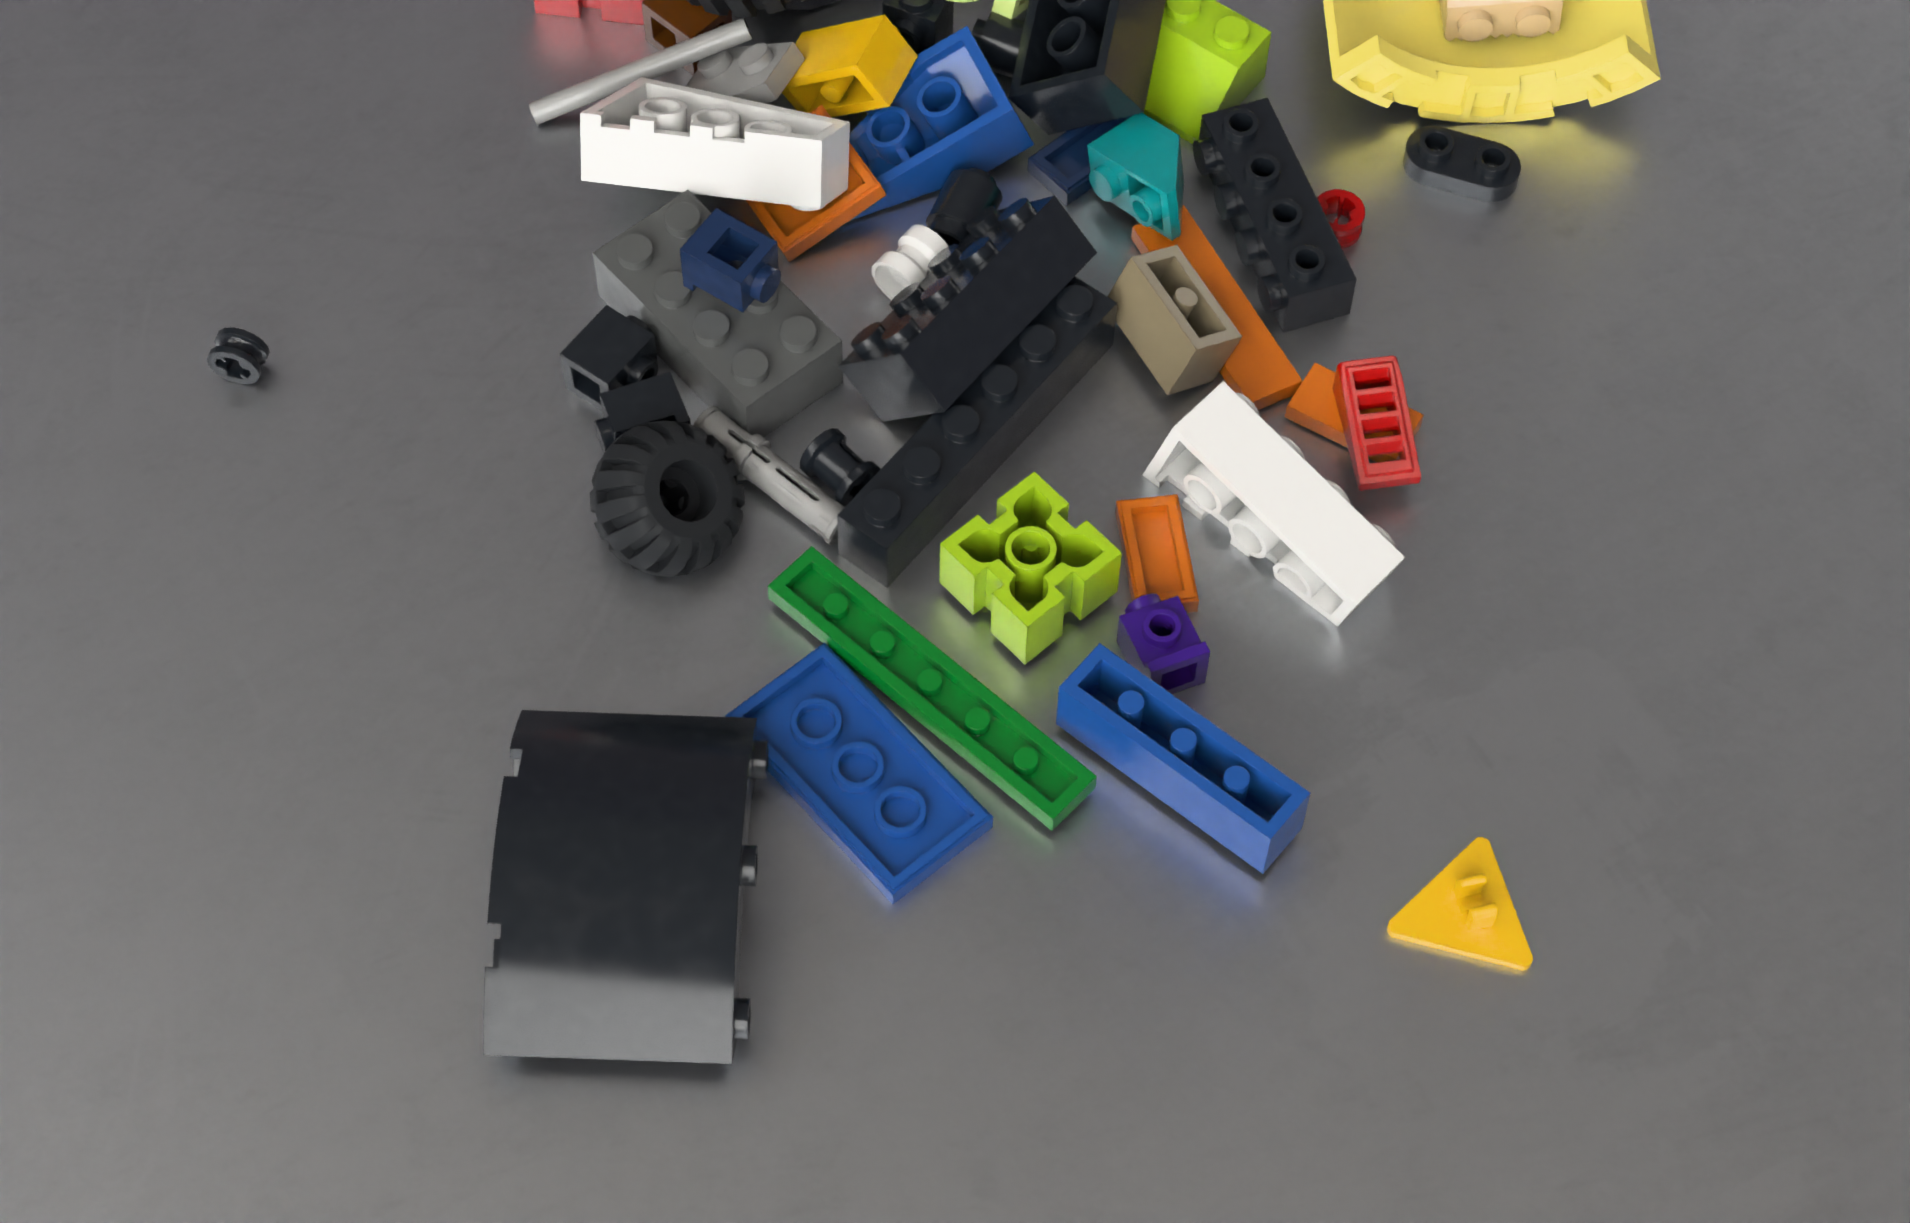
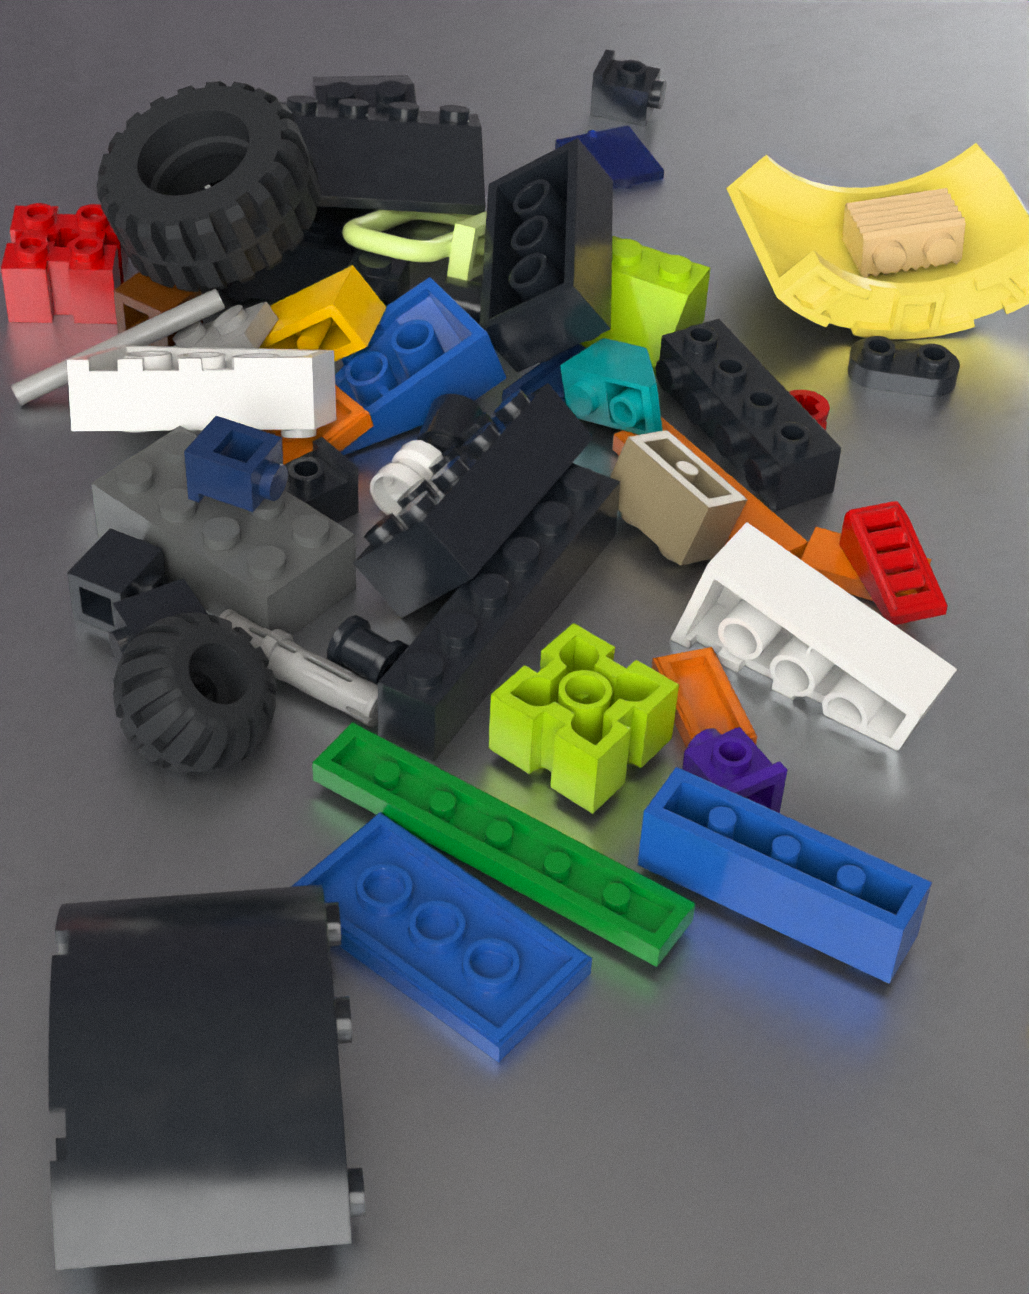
camera: 10 degrees left, 15 degrees down
none -> black brick [284,437,359,523]

